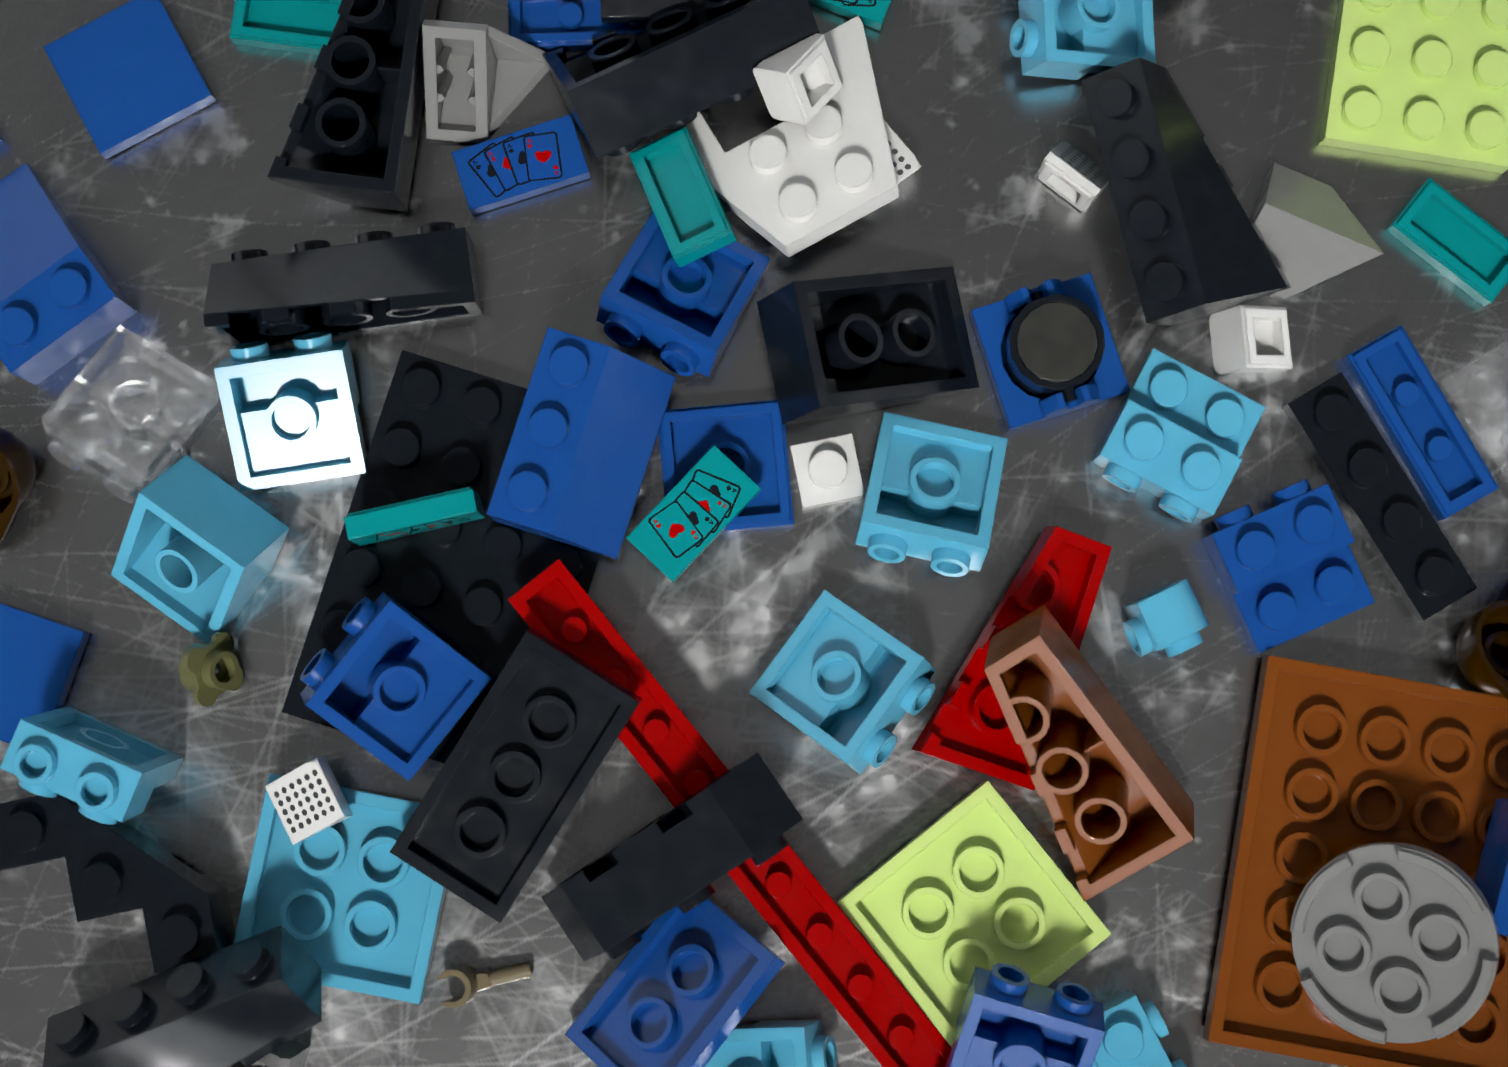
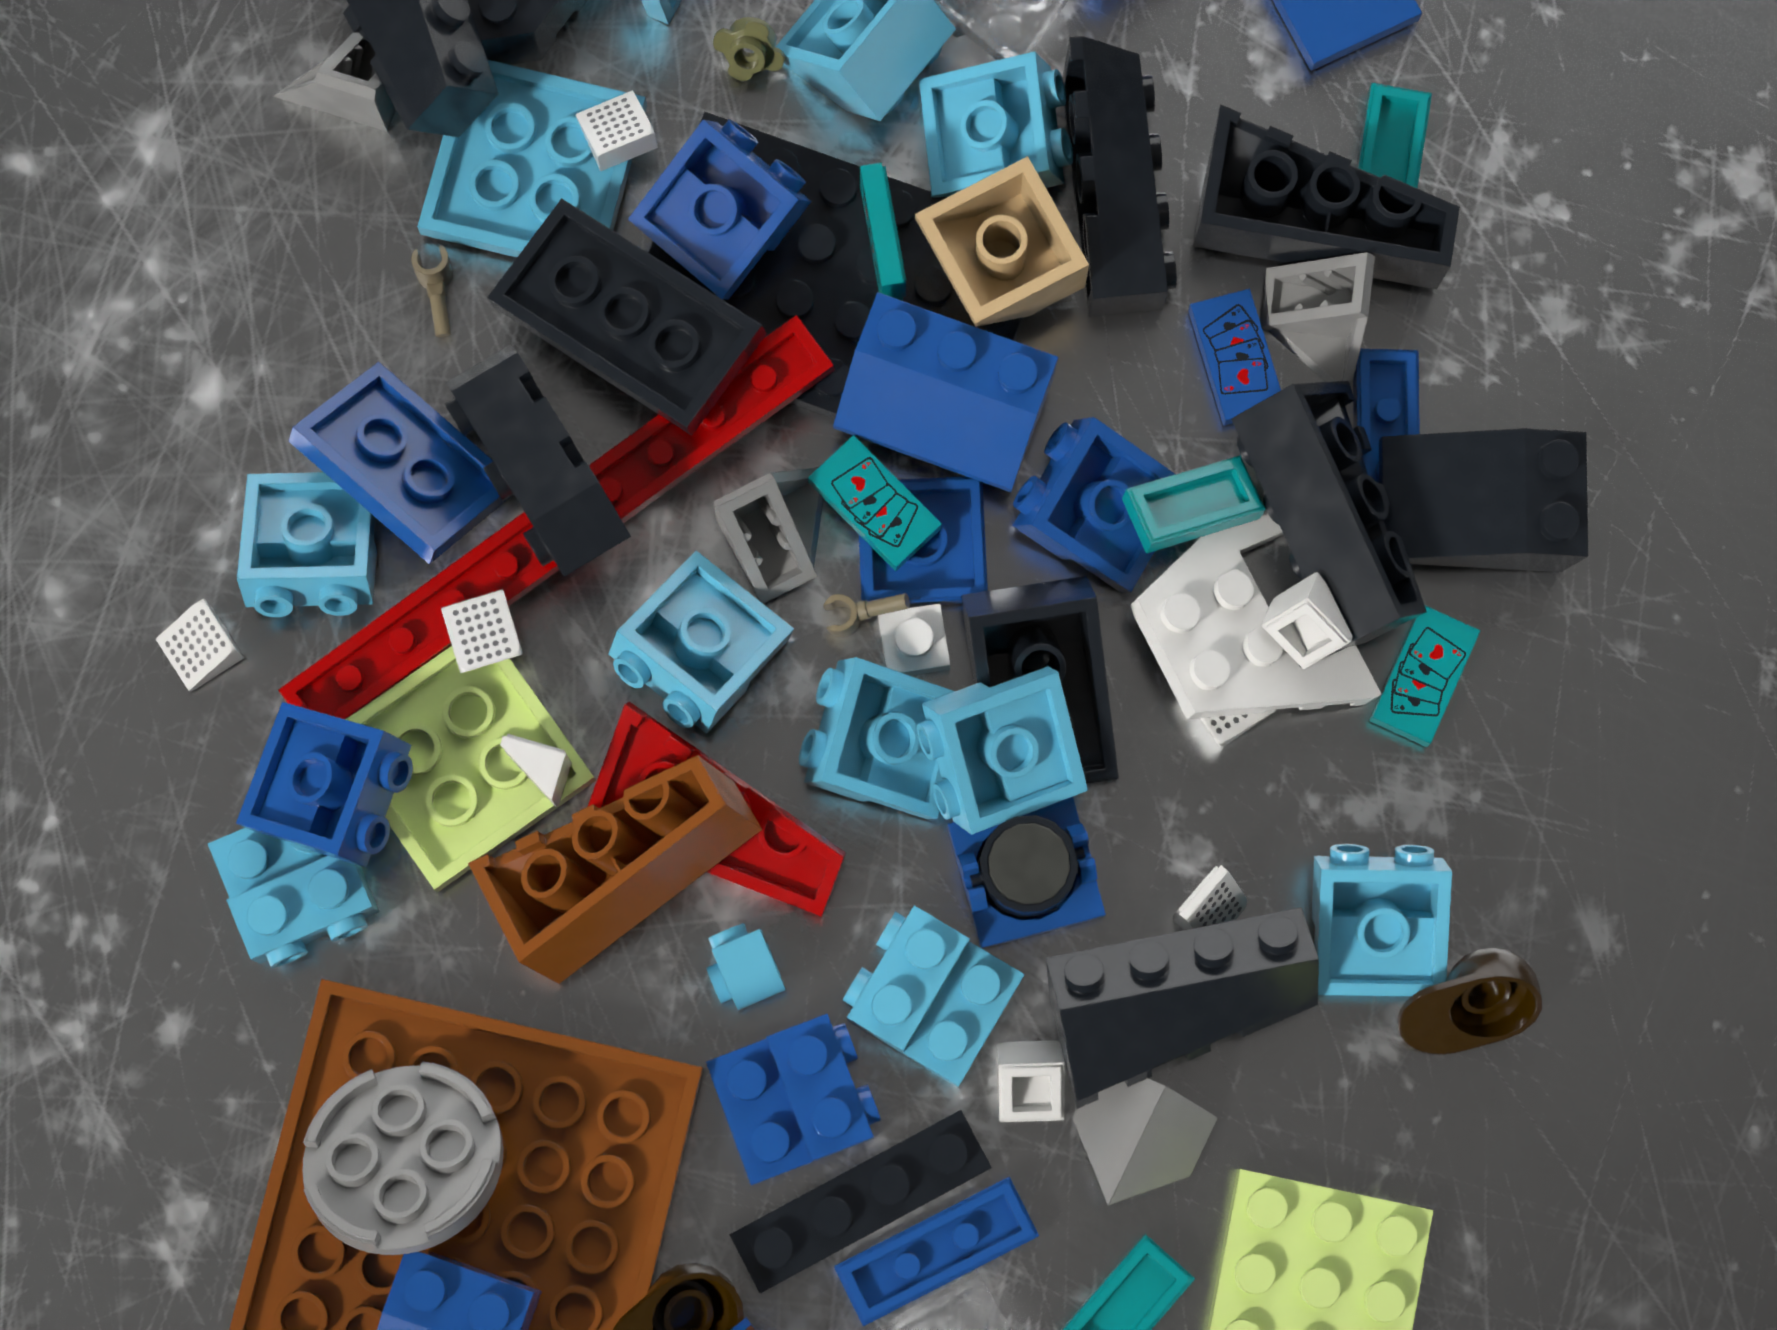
camera: 90 degrees right, 5 degrees down
none -> white slope [441,589,523,673]
none -> white slope [500,734,572,807]
none -> light grey slope [713,467,824,604]
none -> dark tan hand [823,593,910,637]
none -> tan slope [915,156,1089,327]
none -> medium azure plate [916,666,1088,835]

